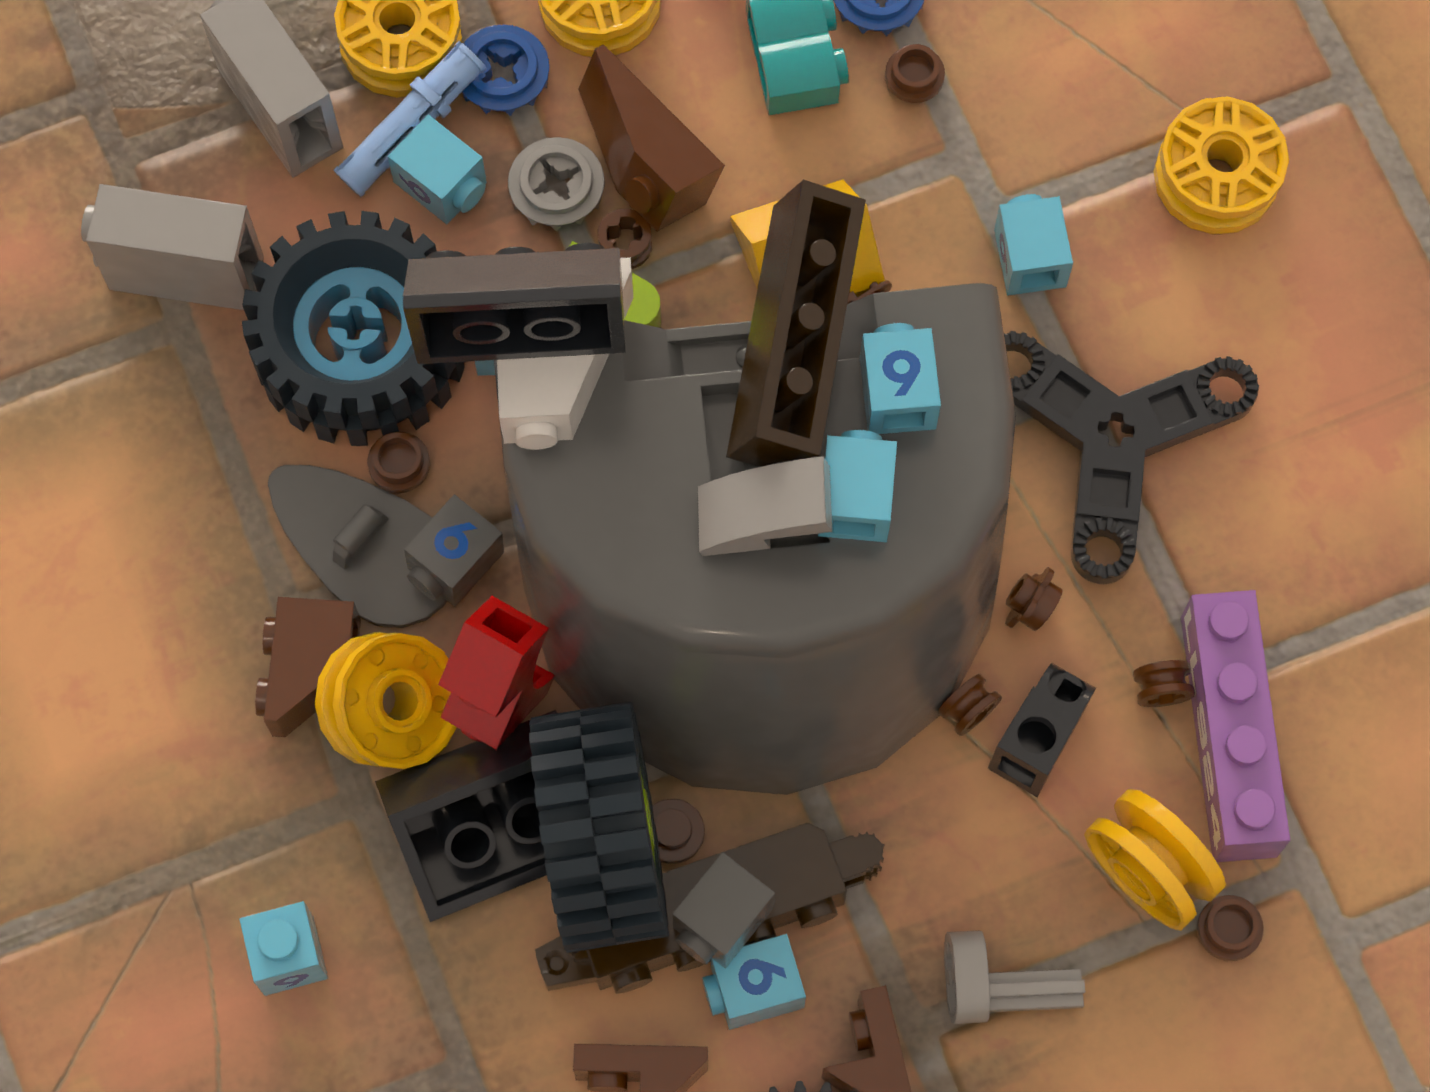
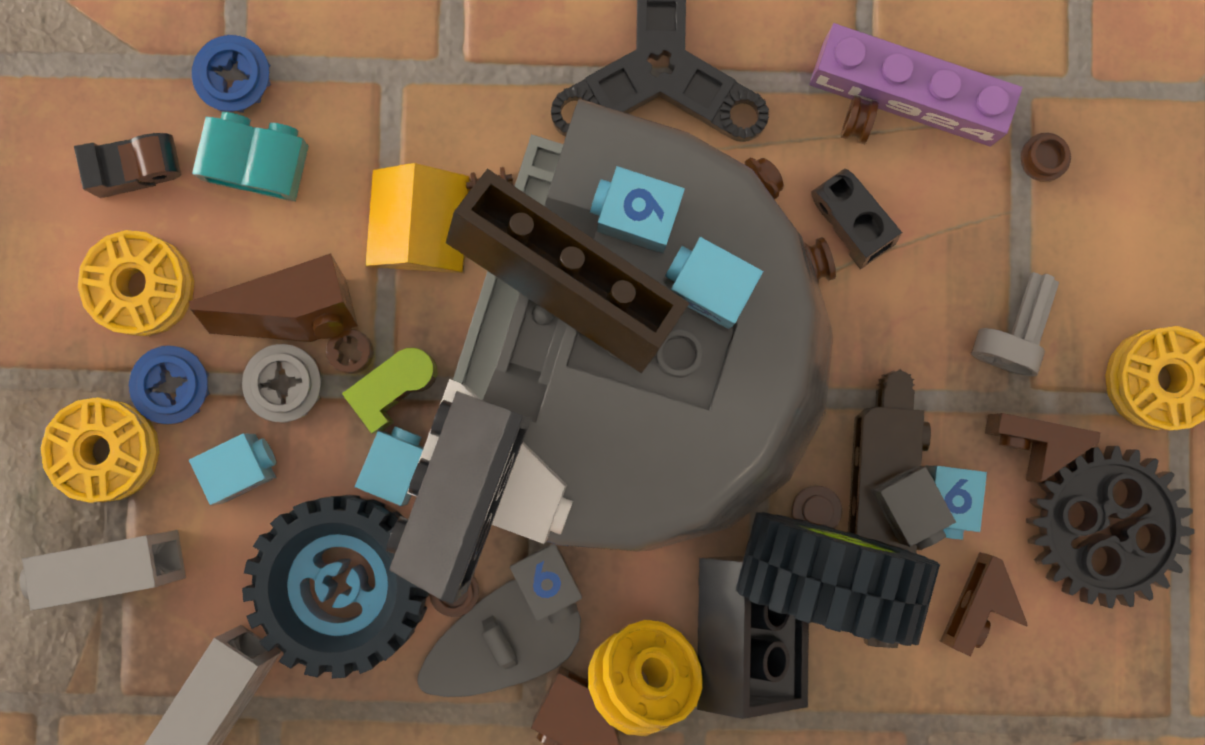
camera: 70 degrees left, 15 degrees up
light blue pin [333,41,486,198] -> none
red arch [438,596,555,749] -> none
light grey slope [698,456,832,556] -> none
reddish brown plate [885,44,945,103] -> none
medium azure brick [994,194,1073,296] -> none
yellow wheel [1084,789,1226,931] -> none

